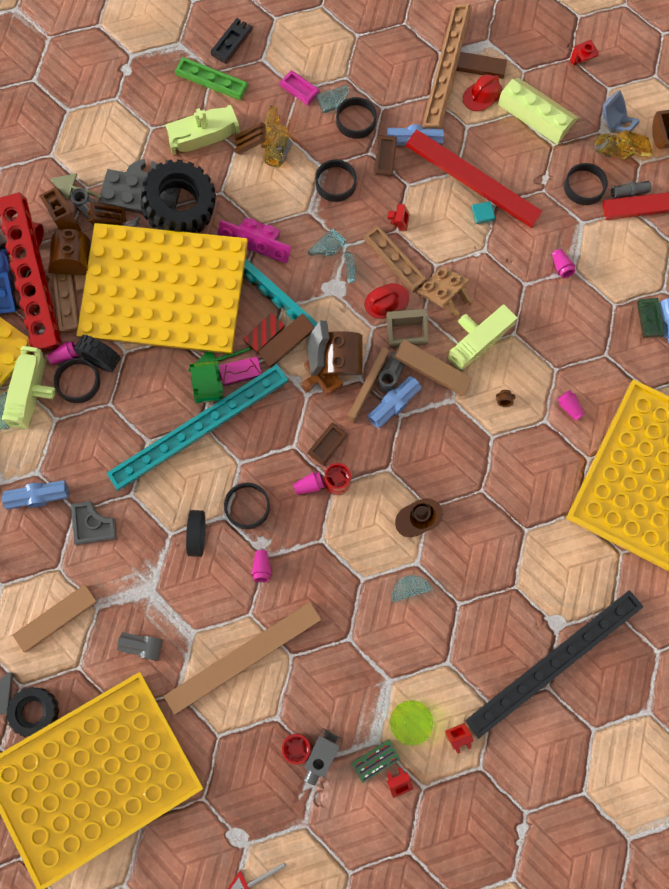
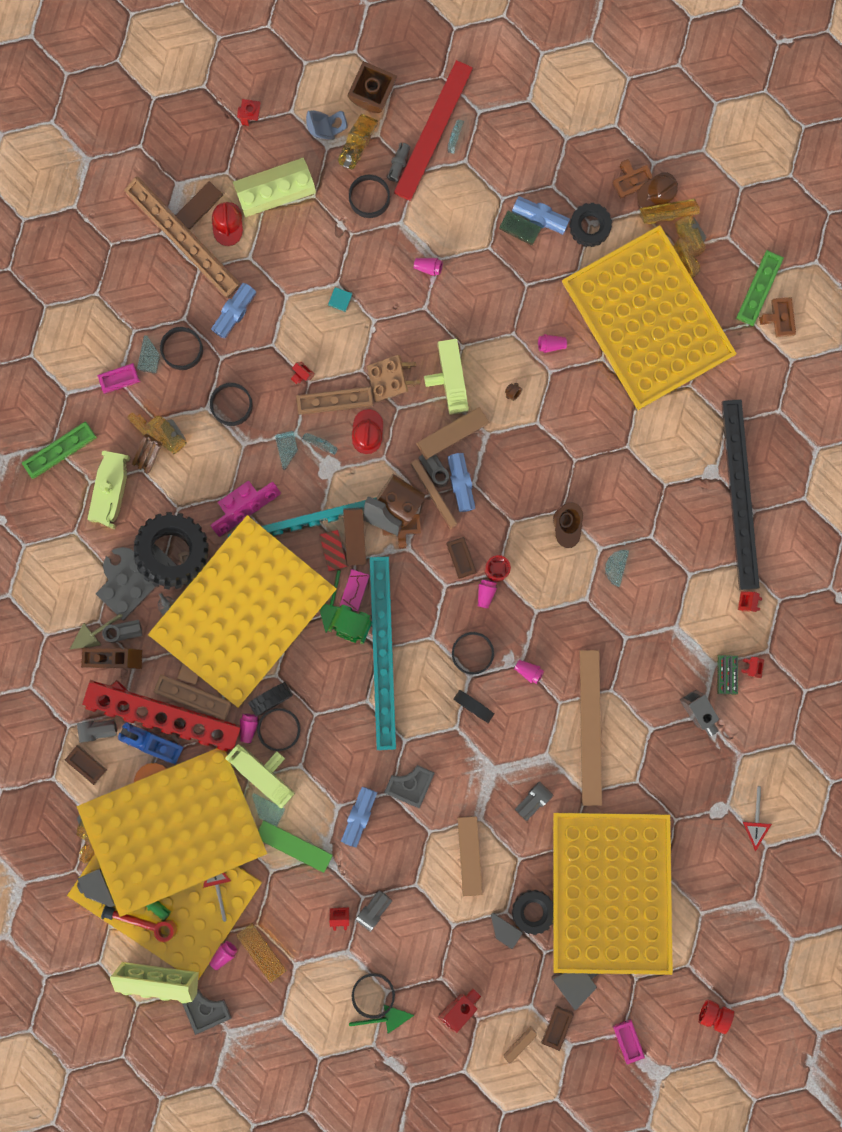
camera: 60 degrees left, 10 degrees up
reddish brown brick [48,229,91,275] -> none
reddish brown tile [87,201,126,226] -> none
black hinge [211,18,253,64] -> none
red wheel [282,733,311,764] -> none
reddish brown tile [374,135,397,176] -> none
dark tan tile [386,309,428,347] -> none
clear neon green tile [390,700,433,745] -> none
red tile [406,129,542,228] -> none

